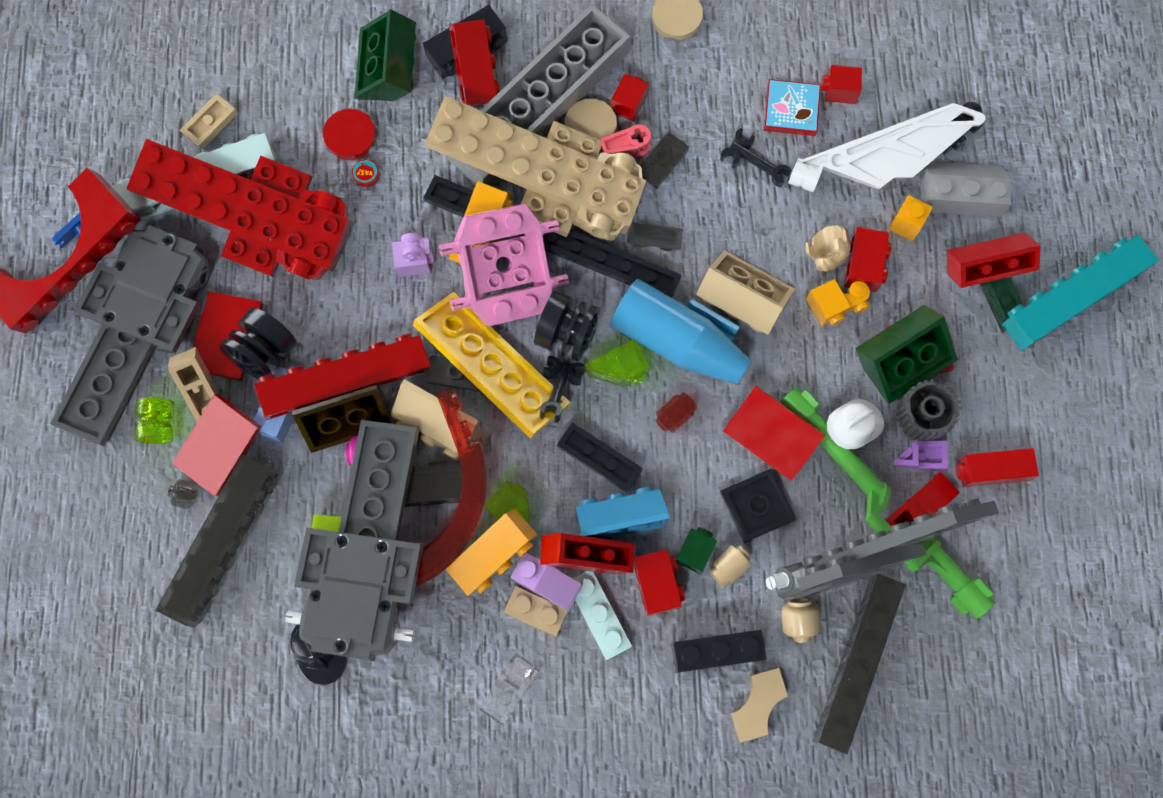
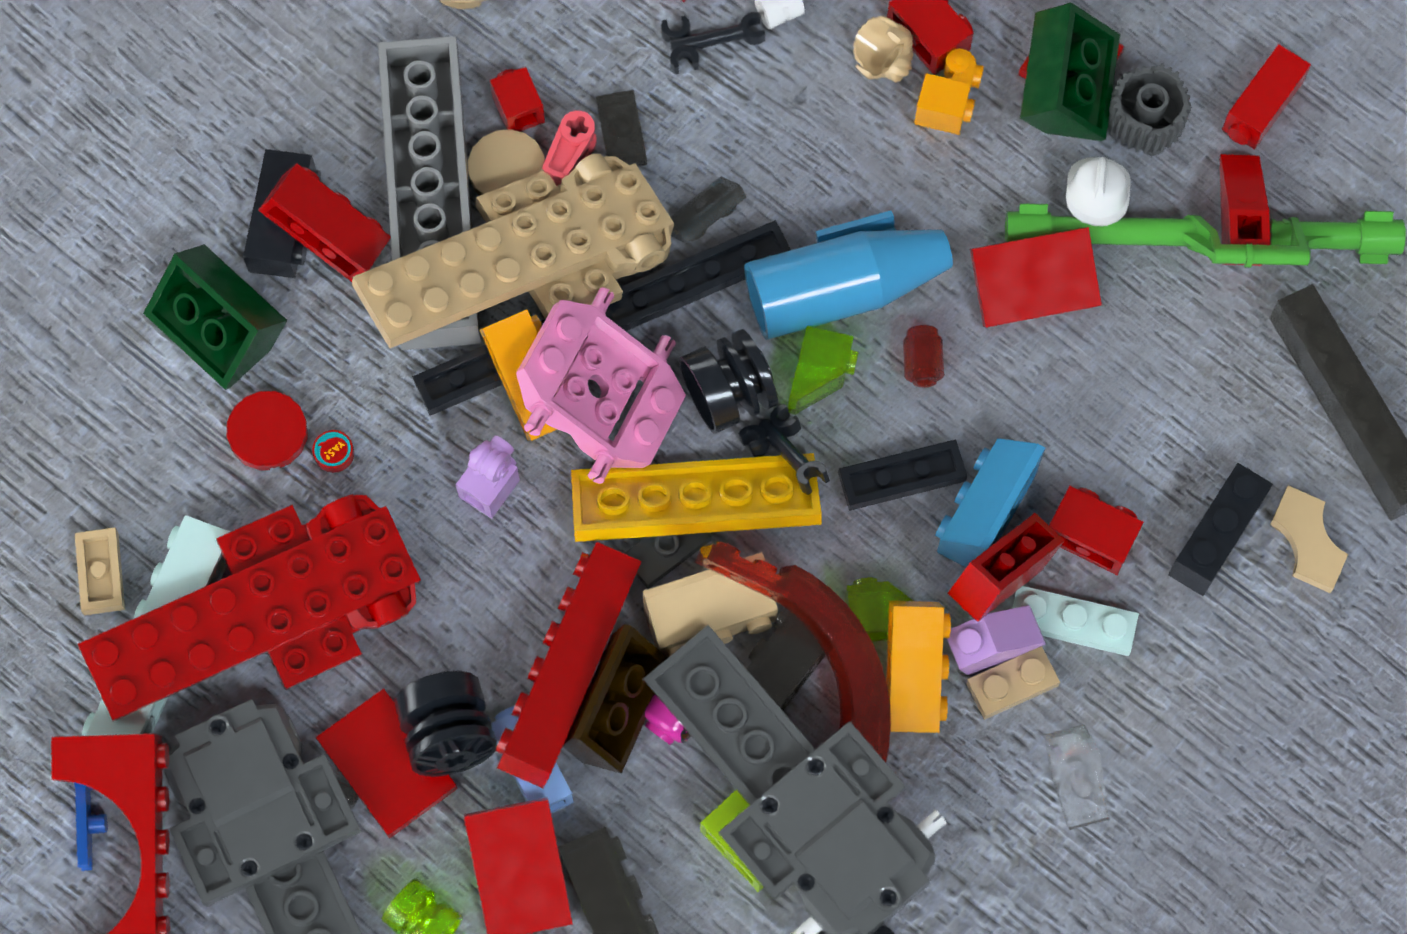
camera: 50 degrees left, 5 degrees down
tan slope [168,347,219,421] -> none
dark green brick [676,527,717,575] -> none
tan slope [696,250,795,335] -> none
tan brick [708,545,751,588] -> none
black tile [719,468,796,544] -> none
dark grey piece [766,498,999,599] -> none
tan head [781,597,821,643] -> none
medium lavender slope [894,440,948,471] -> none

